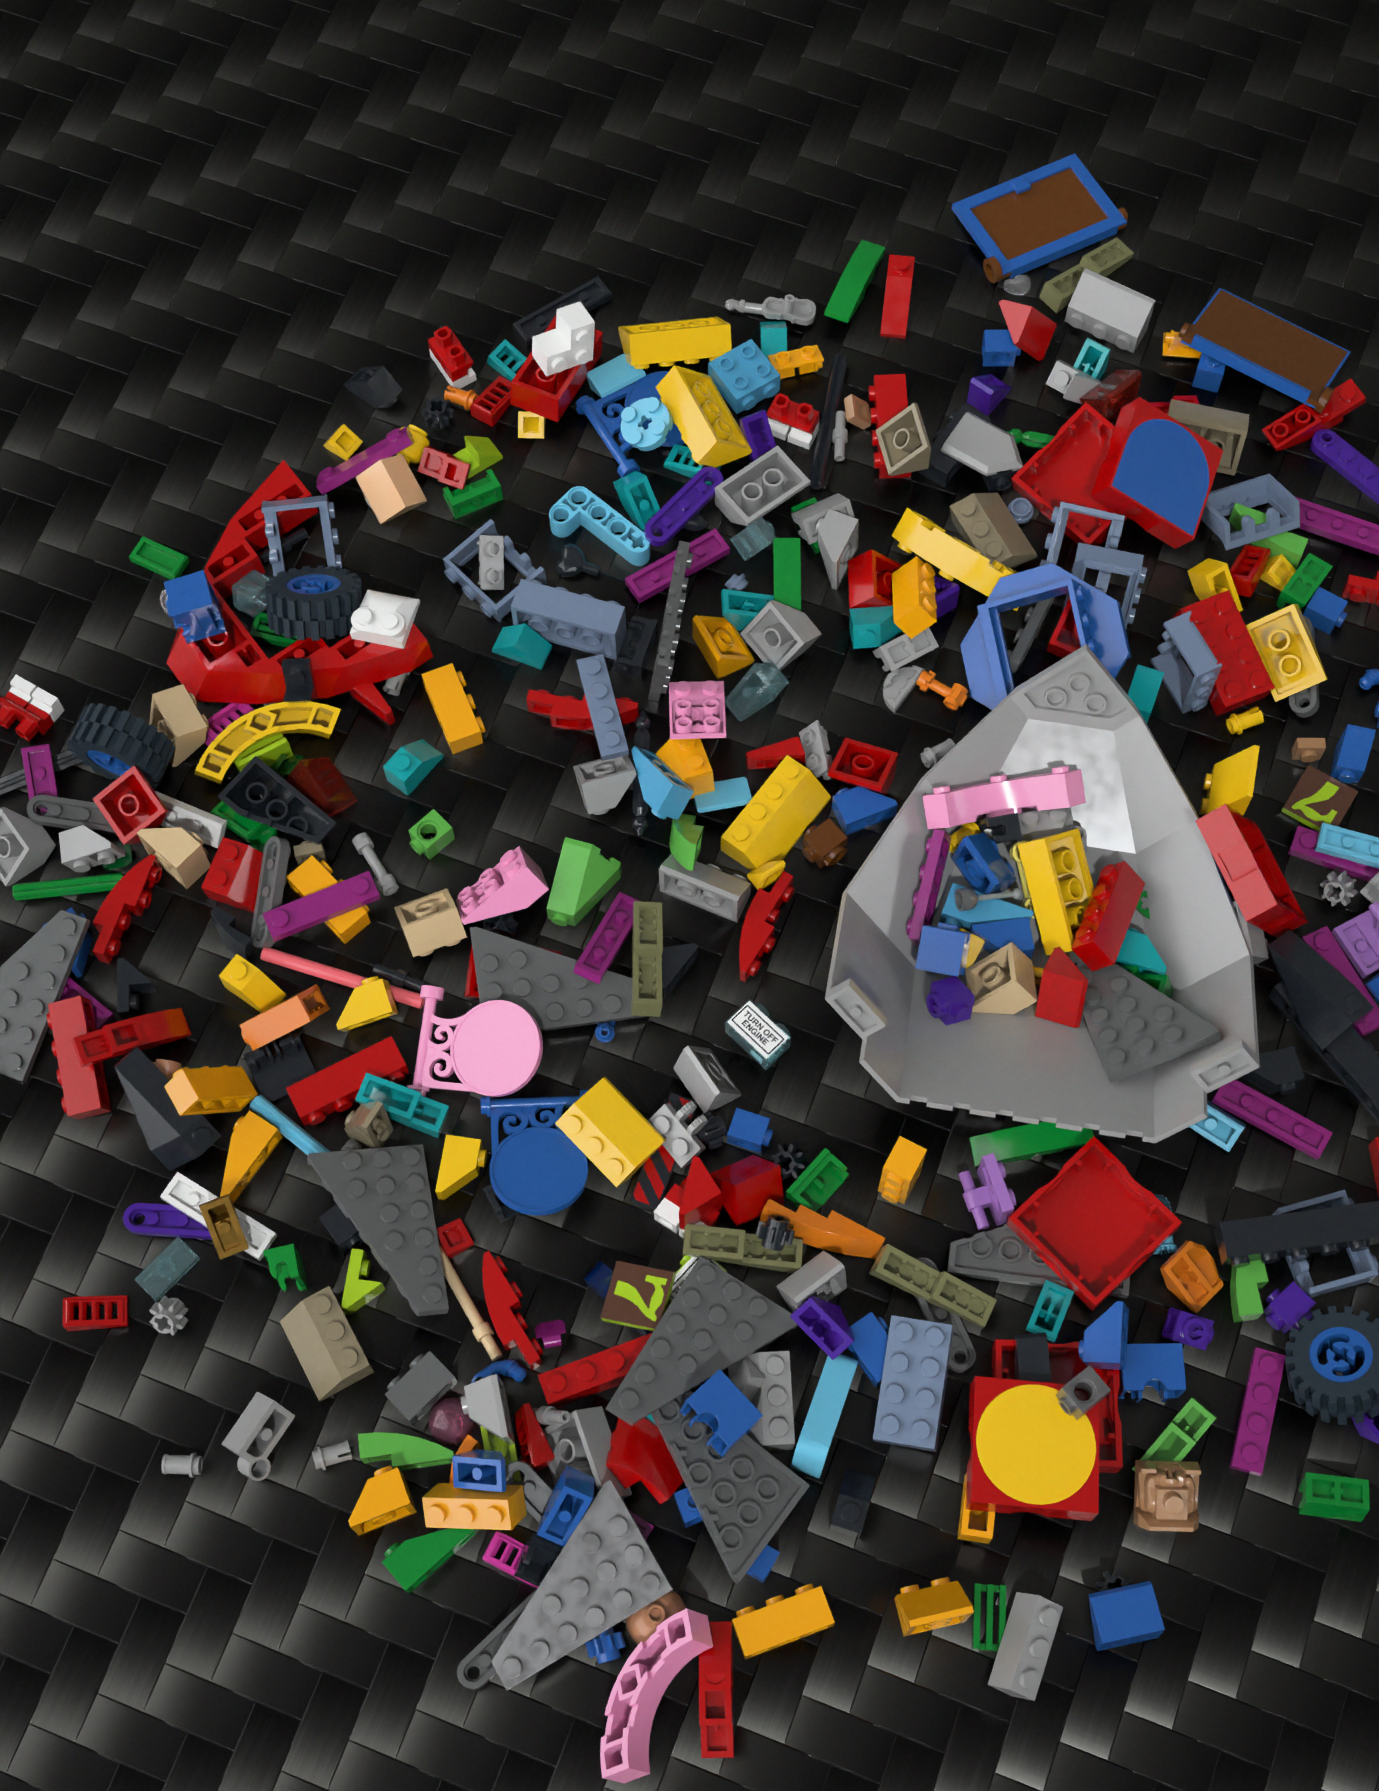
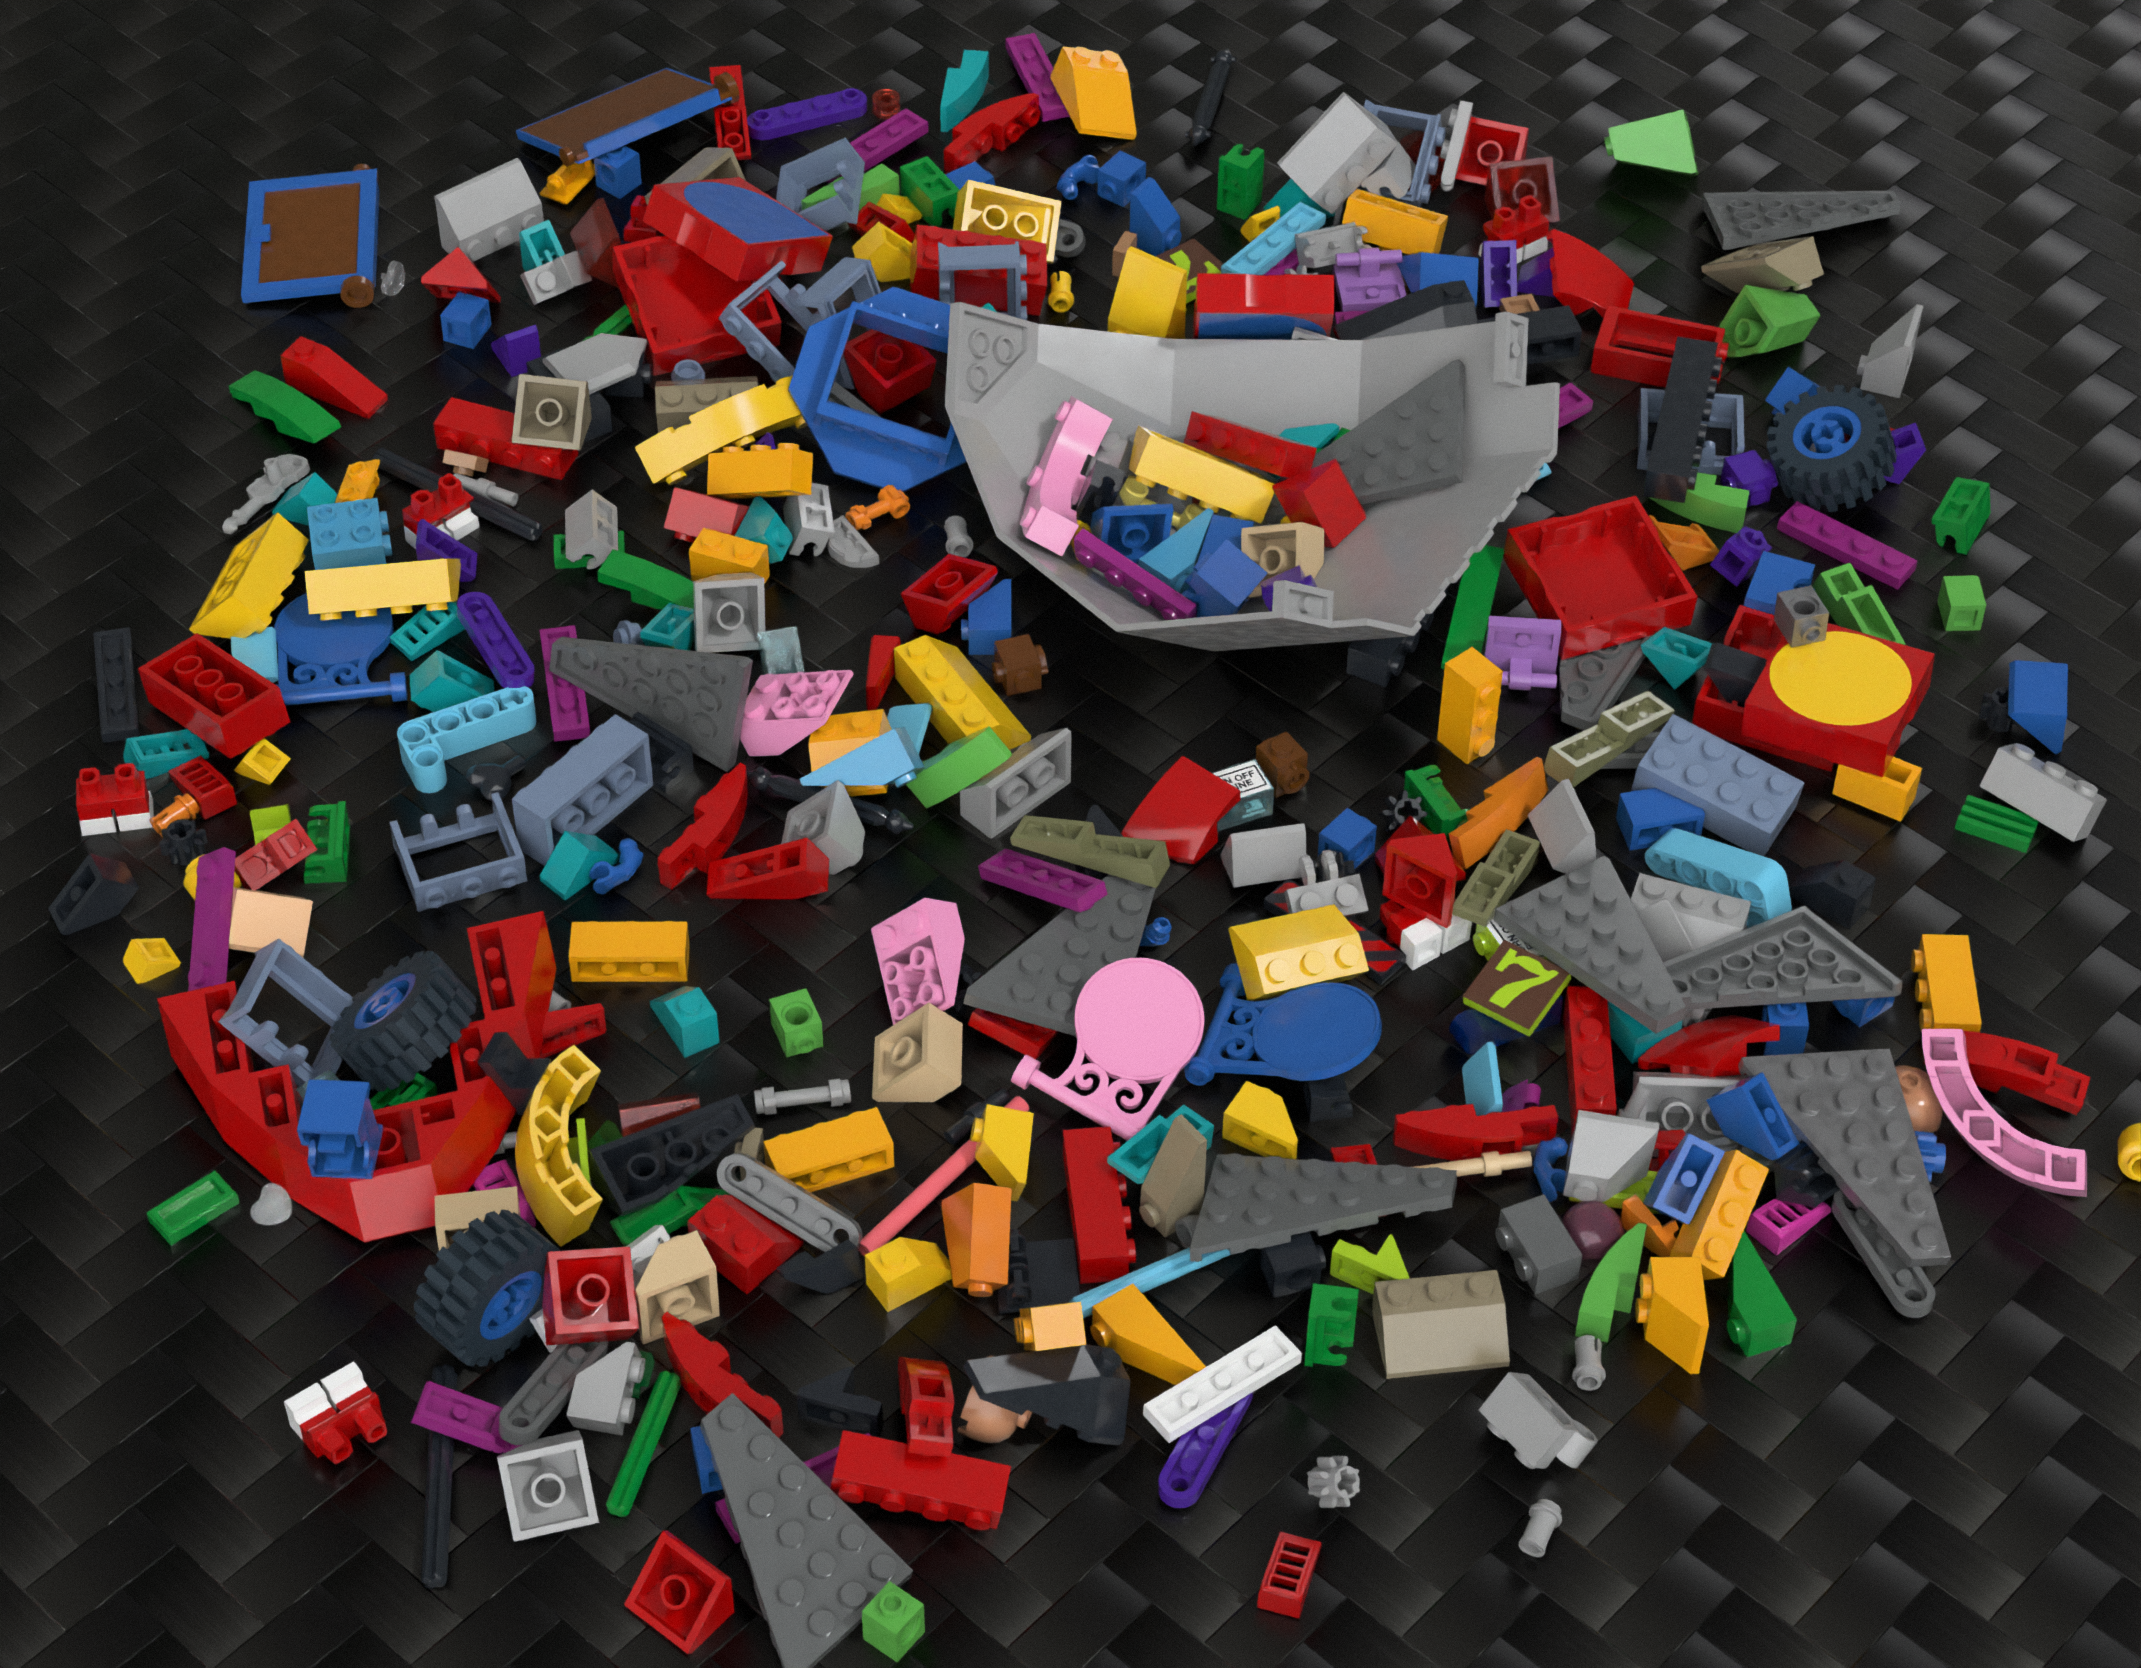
camera: 70 degrees left, 20 degrees down
clear light blue plate [134,1237,200,1302] -> none
pearl gold slope [199,1194,249,1260] -> none
magenta plate [262,871,380,942] -> none
white slope [350,590,420,649] -> none
light grey hinge [477,535,504,590] -> none
white brick [532,301,595,376] -> none
bright green slope [546,837,622,926] -> none
sand blue plate [576,654,629,761] -> none
medium azure plate [621,397,673,451] -> none
blue piece [679,1369,763,1458] -> none
light grey slope [715,445,811,527] -> none
clear light blue brick [730,517,776,561] -> none
red slope [739,871,795,982] -> none
yellow slope [747,860,786,890] -> none
black gear [756,1214,795,1251] -> none
dark purple slope [790,1295,855,1360] -> none
light grey hinge [799,720,833,780] -> none
light grey slope [815,509,859,590] -> none
light orange slope [894,1577,974,1636] -> none
dark grey hinge [955,888,1023,912] -> none
olive slope [1039,237,1134,313] -> none
blue slope [1079,1301,1129,1370] -> none
medium nougat brick [1133,1460,1201,1532] -> none
none -> blue piece [589,838,644,894]
none -> light orange brick [689,527,770,584]
none -> red slope [707,838,829,899]
none -> red slope [1121,756,1241,864]
none -> reddish brown brick [1255,731,1310,798]
none -> medium azure slope [1462,1042,1503,1116]
none -> bright green panel [1938,575,1986,631]

